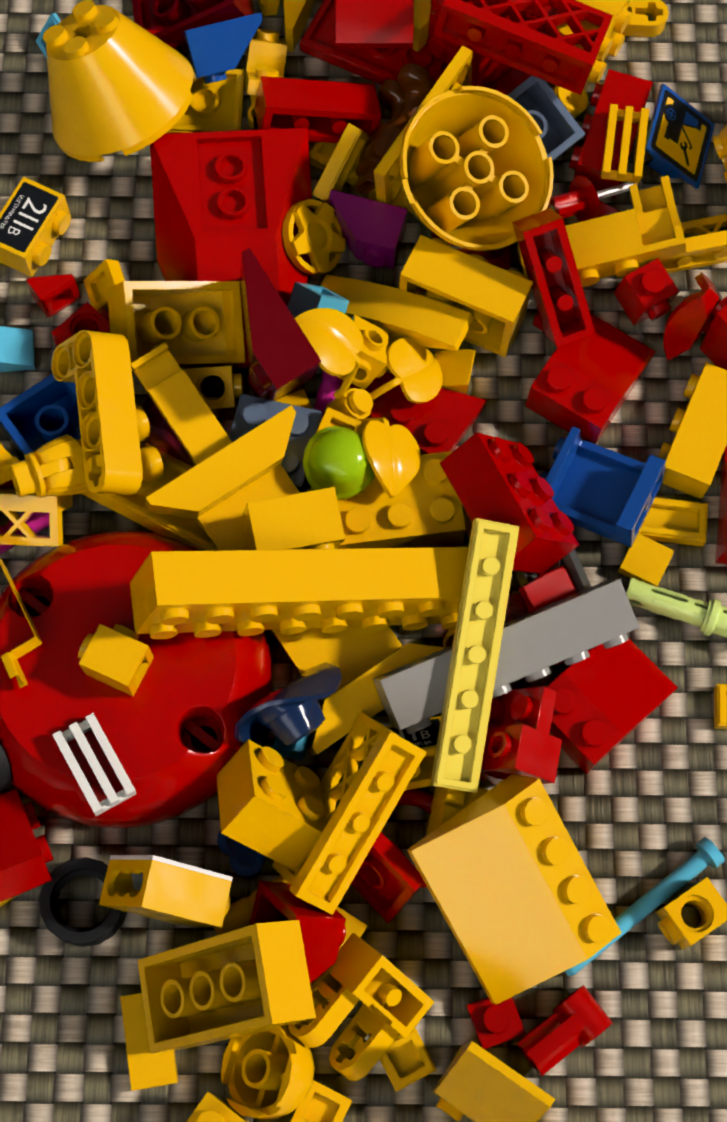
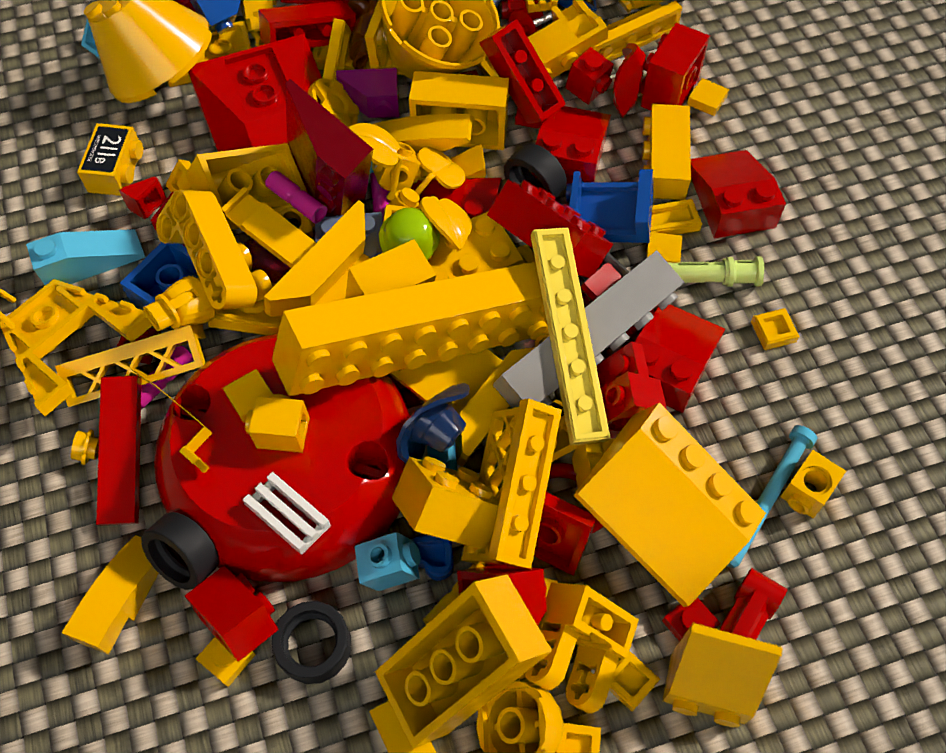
camera: 15 degrees left, 10 degrees down
yellow piece [99,855,233,928] -> none
none -> yellow tile [223,369,273,423]
none -> dark pink piece [265,170,327,223]
none -> medium azure brick [355,532,421,591]
none -> black tyre [503,143,567,197]

